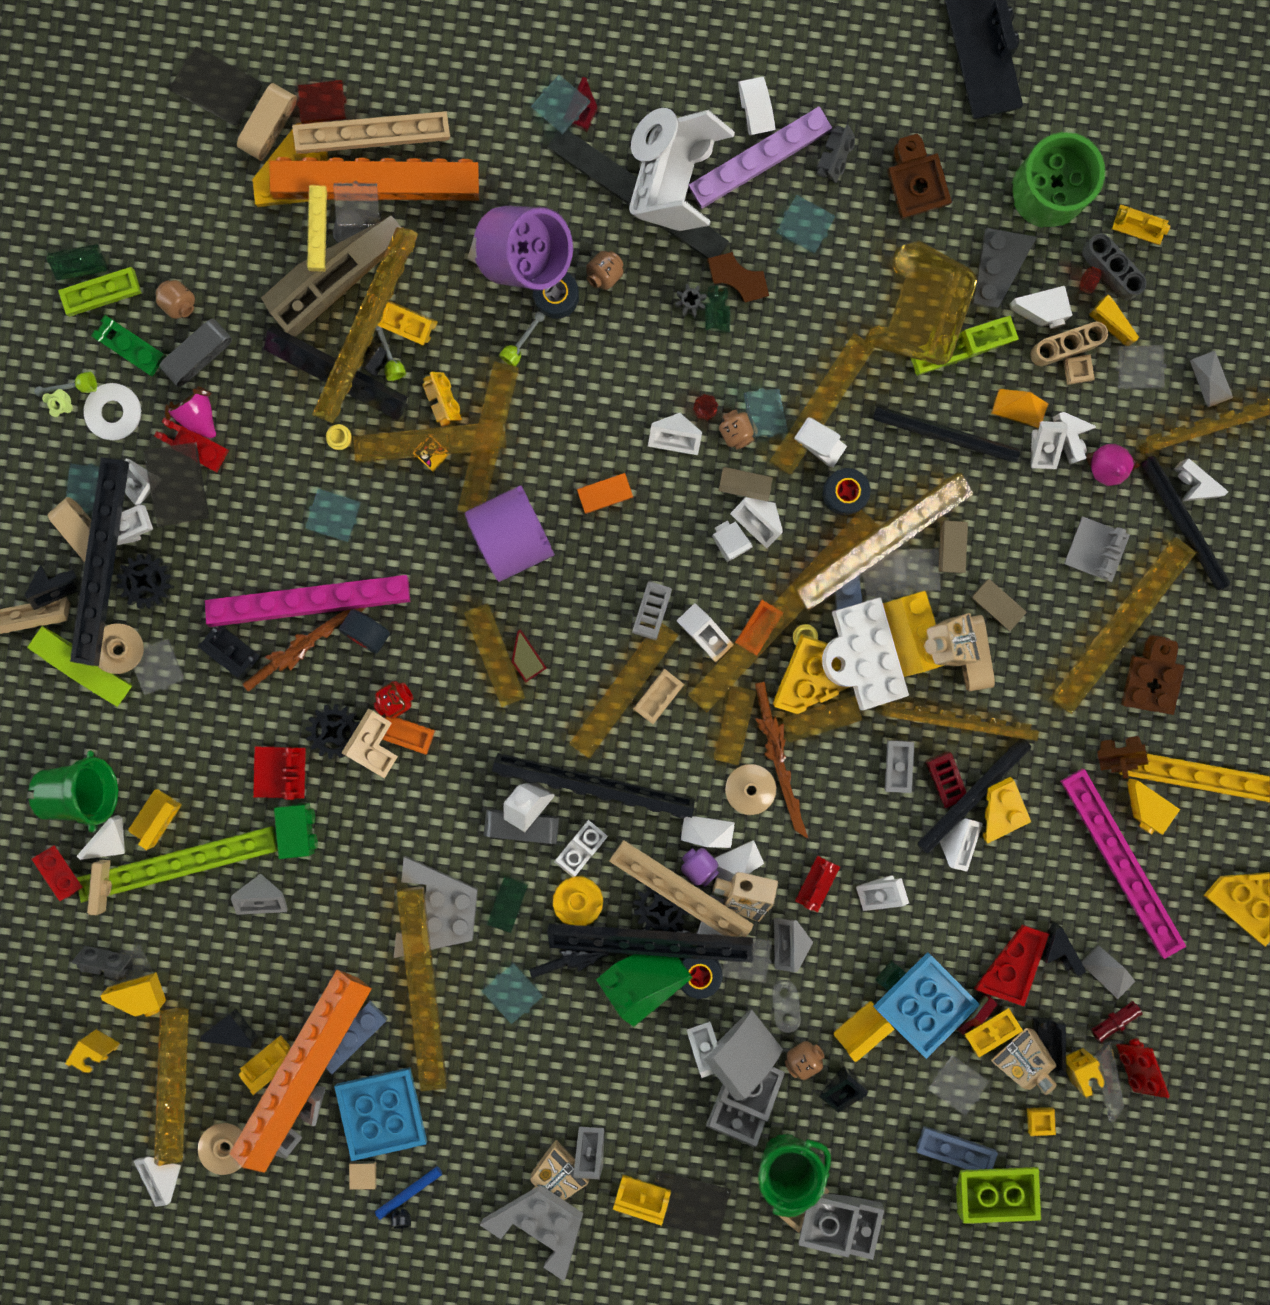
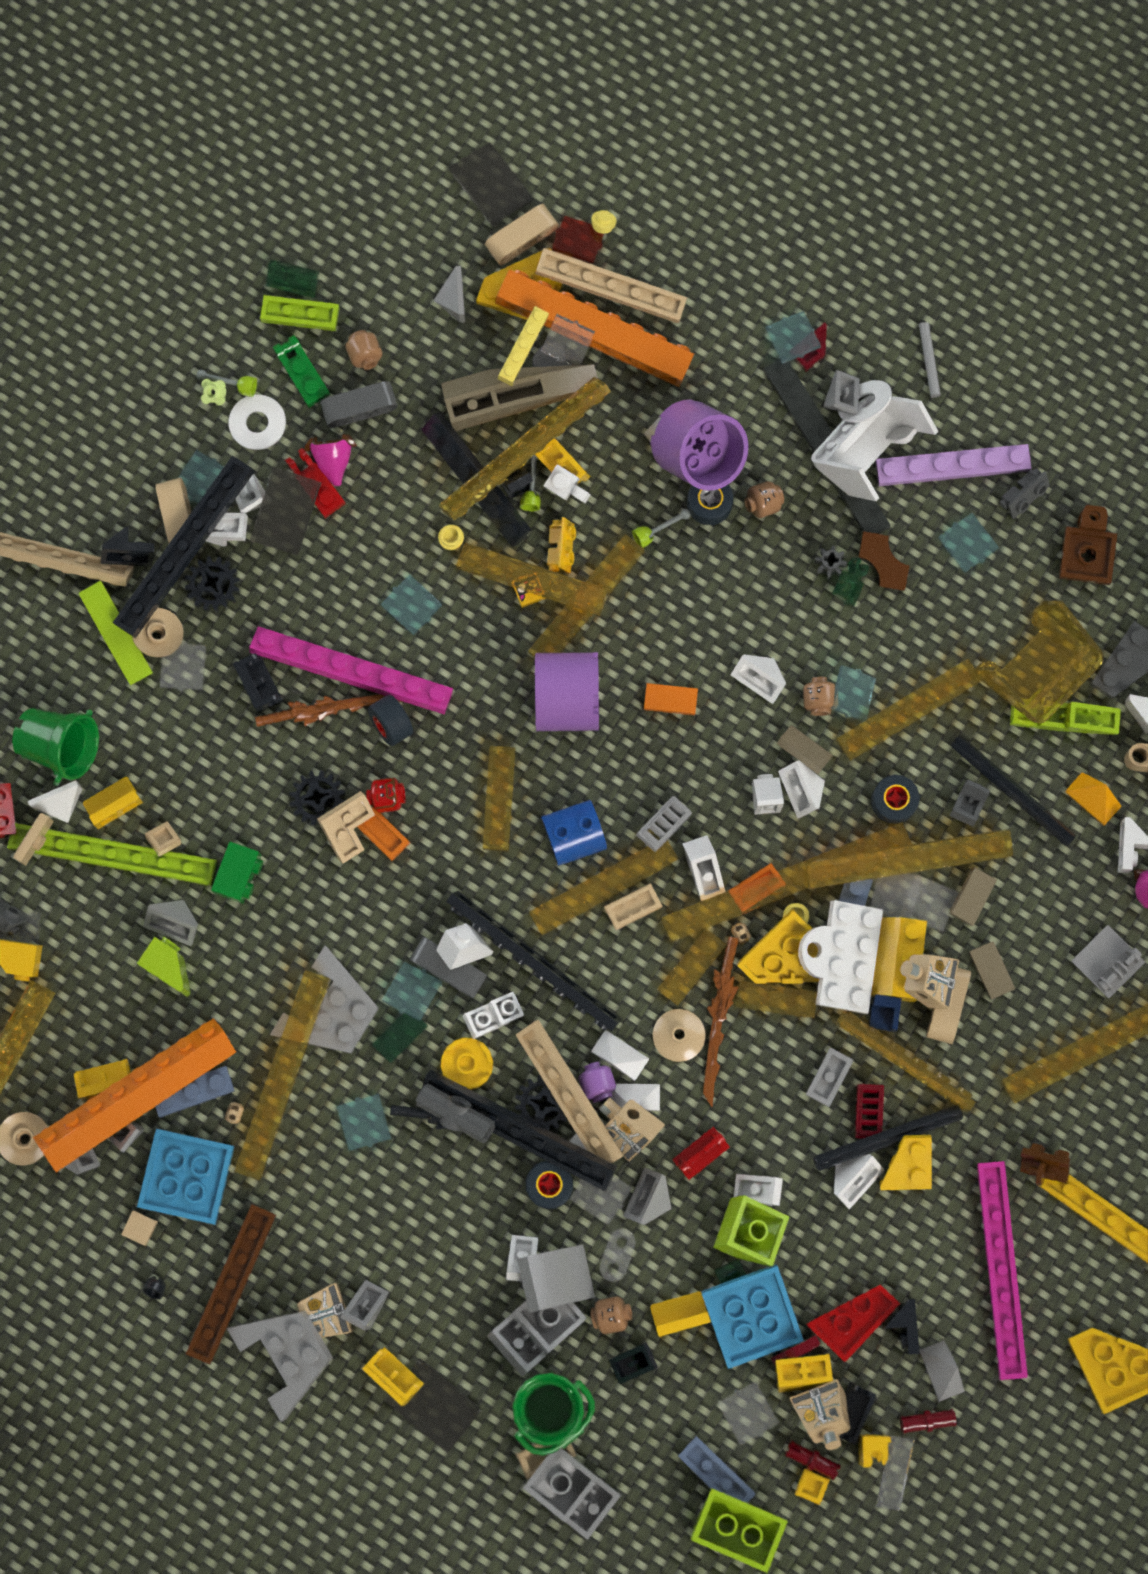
camera: 25 degrees right, 10 degrees down
black slope [200,1009,258,1048] -> none
red hinge [253,746,306,800] -> none
blue bar [375,1166,443,1220] -> none
olive tile [512,629,547,682] -> none
green slope [596,954,693,1027] -> none
clear red tile [693,394,718,421] -> none
white slope [738,77,776,135] -> none
white slope [794,417,847,467] -> none
white slope [1031,421,1068,469] -> none
red hinge [1116,1038,1170,1098] -> none
reddish brown plate [1121,635,1185,715] -> none
yellow slope [1127,778,1180,835] -> none
none -> lime slope [137,937,191,997]
none -> tan tile [145,821,181,856]
none -> reddish brown plate [186,1204,277,1365]
none -> tan rock [225,1102,244,1124]
none -> clear light blue piece [382,962,442,1021]
none -> dark grey piece [416,1084,495,1143]
none -> light grey slope [434,266,465,323]
none -> blue brick [541,800,607,866]
none -> white plate [544,464,591,503]
none -> light yellow plate [591,210,616,234]
none -> lime slope [713,1195,789,1267]
none -> tan rock [731,923,751,944]
none -> dark red pin [785,1440,841,1481]
none -> light grey slope [823,370,860,415]
none -> dark blue panel [869,994,902,1032]
none -> light grey bar [919,322,941,398]
none -> dark grey bracket [950,780,990,827]

